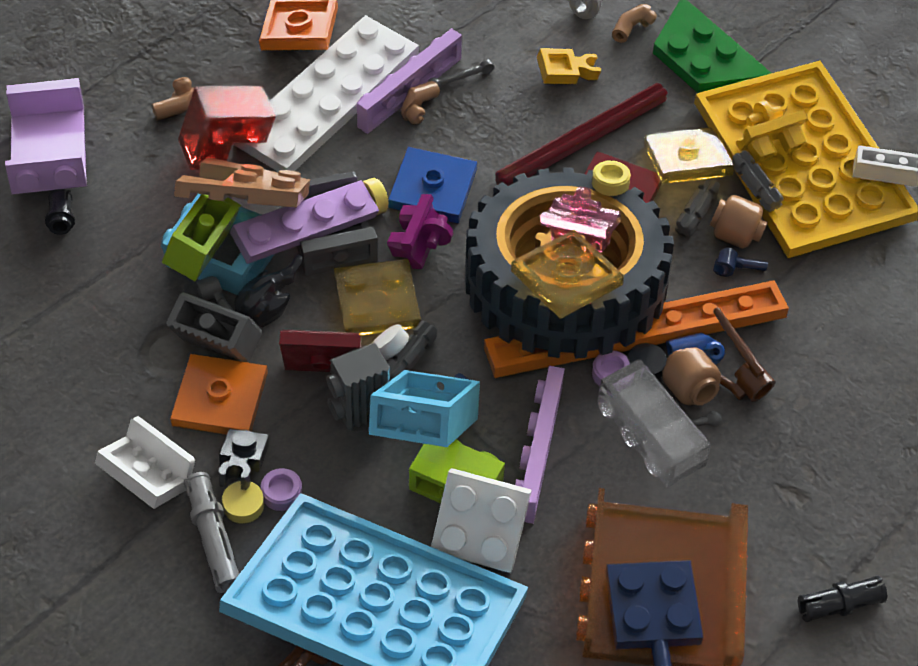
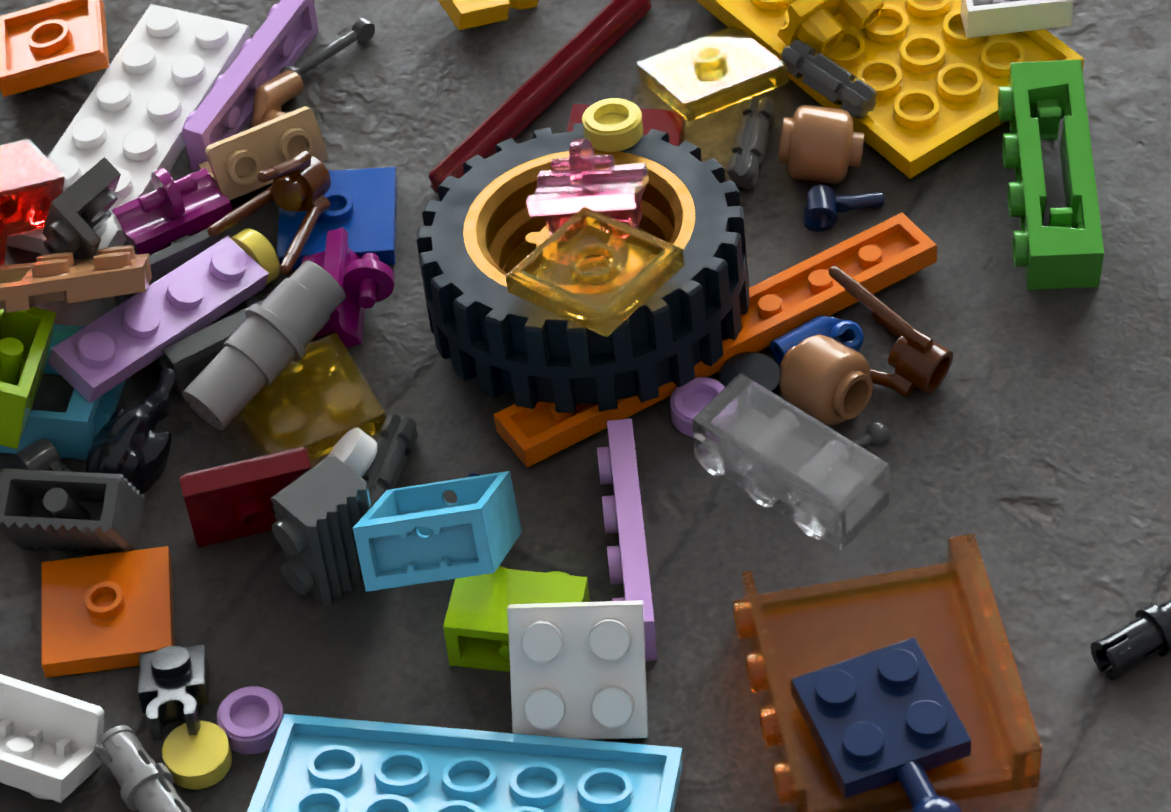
camera: 10 degrees left, 5 degrees down
none -> dark grey bracket [42,157,121,259]
none -> magenta hips [111,168,233,256]
none -> light grey piece [182,261,346,430]
none -> tan bracket [198,106,329,200]
none -> reddish brown plant [207,151,331,275]
none -> bright green brick [998,60,1104,290]

